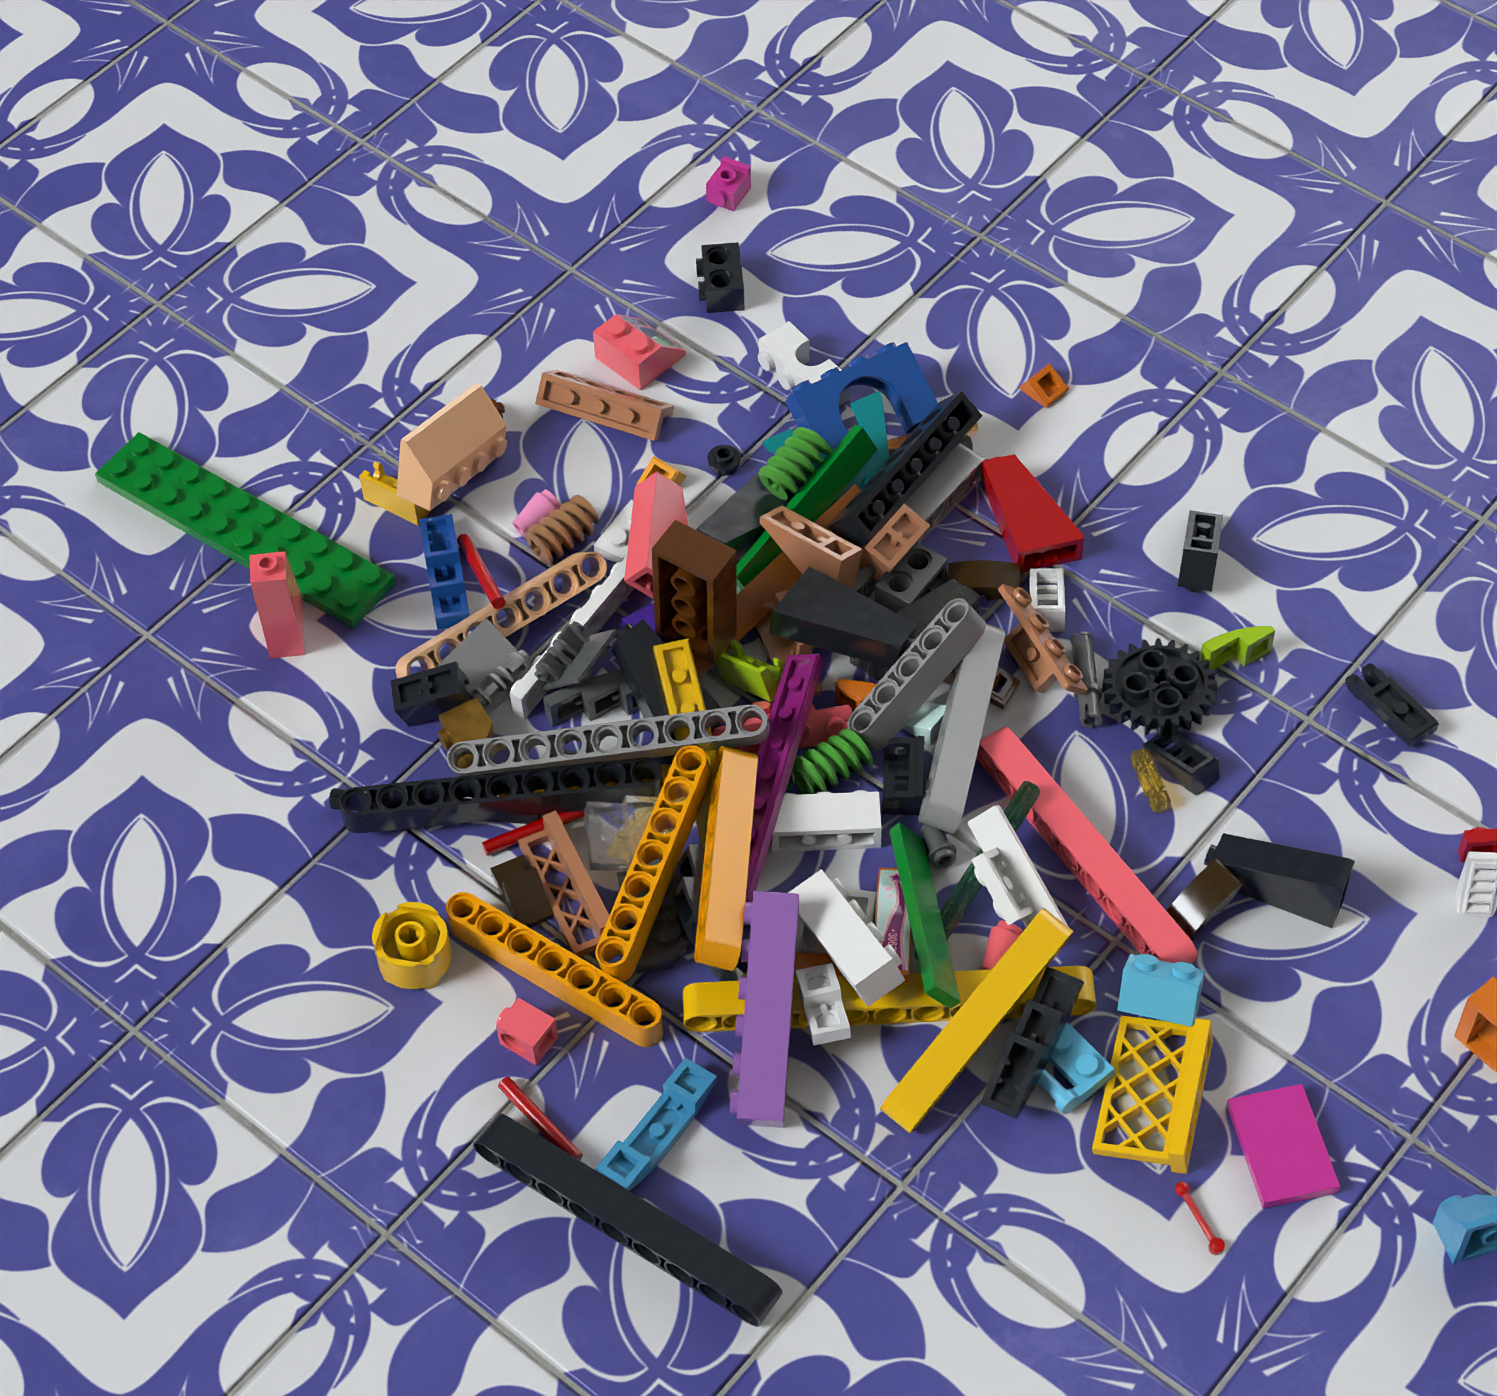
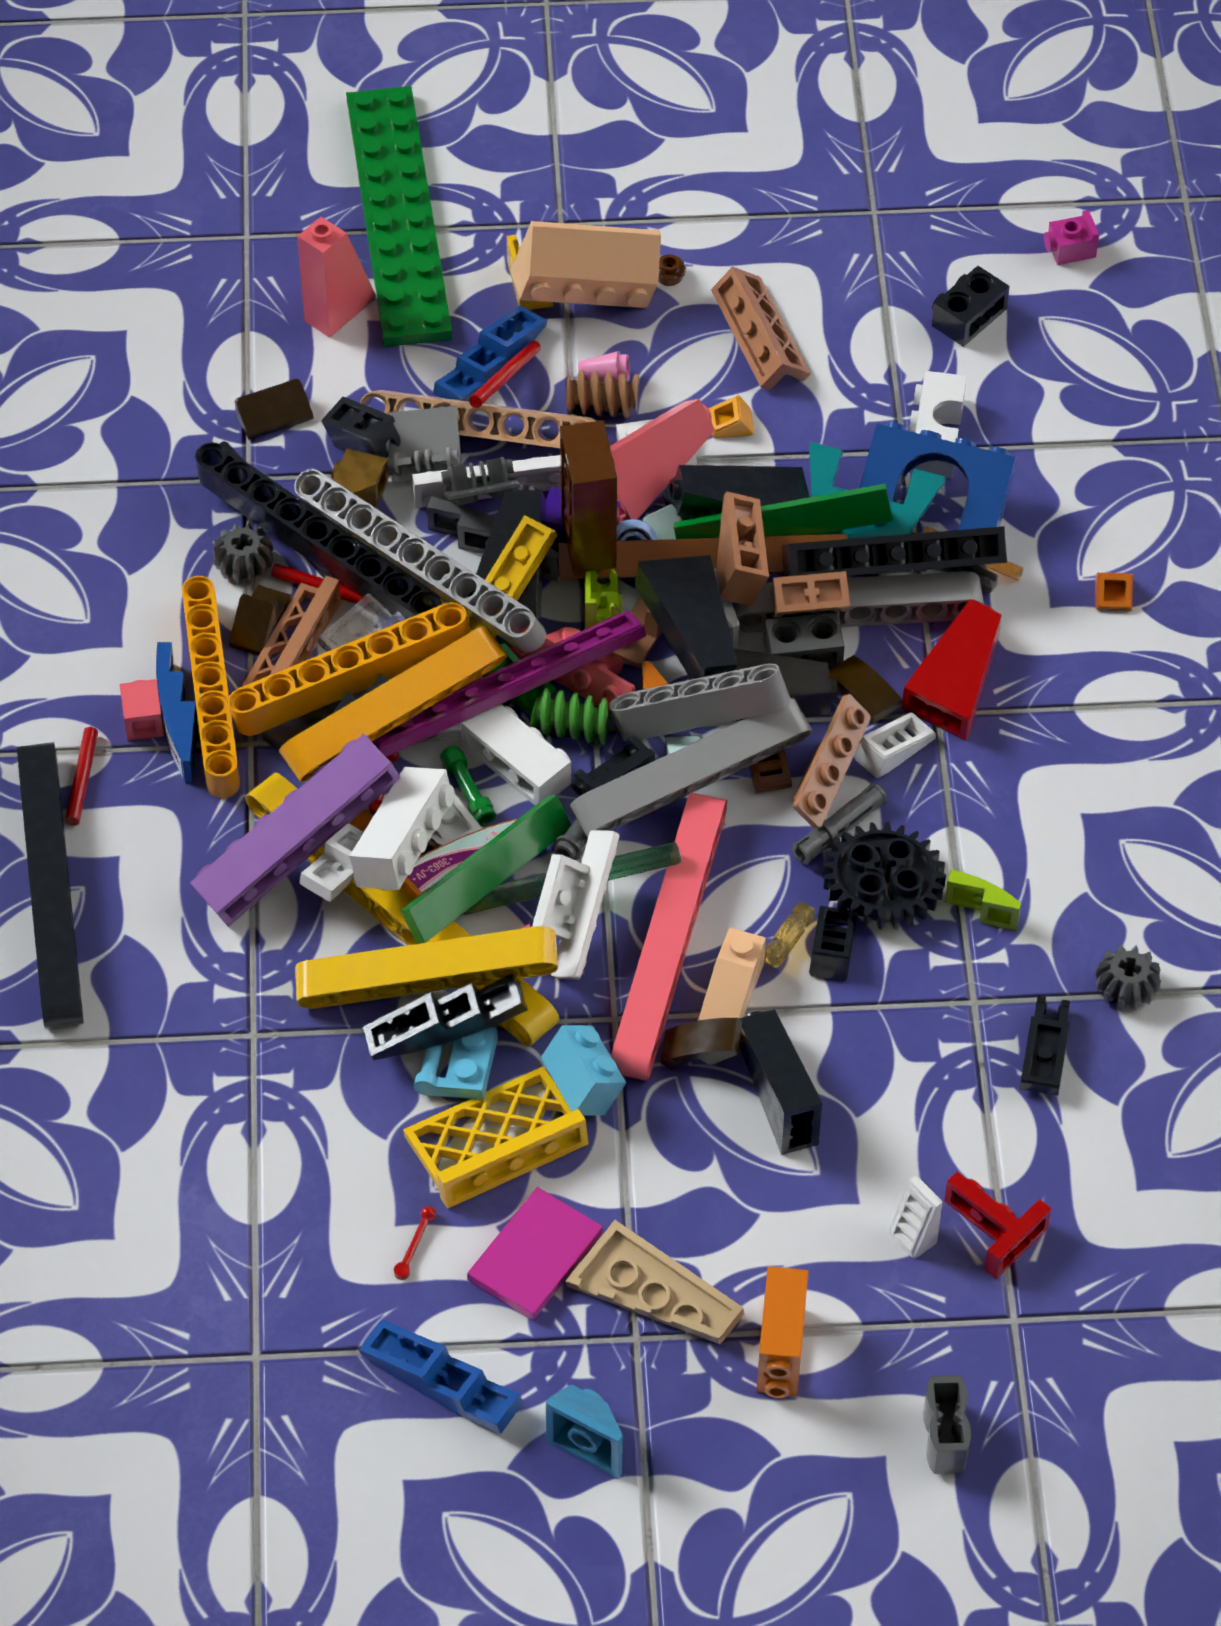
camera: 45 degrees right, 0 degrees up
yellow brick [372,902,452,989] -> none
coral slope [593,314,686,391] -> none
dark azure slope [595,1057,717,1191] -> none
black plate [707,445,741,476] -> none
bright green piece [758,427,832,500] -> none
black slope [1177,510,1223,593] -> none
none -> blue slope [156,642,198,783]
none -> dark grey gear [213,522,274,584]
none -> dark brown slope [234,378,314,440]
none -> blue slope [359,1319,523,1434]
none -> green bar [440,746,497,827]
none -> tan wing [566,1220,745,1344]
none -> light nougat slope [698,927,766,1021]
none -> dark grey gear [1095,944,1161,1011]

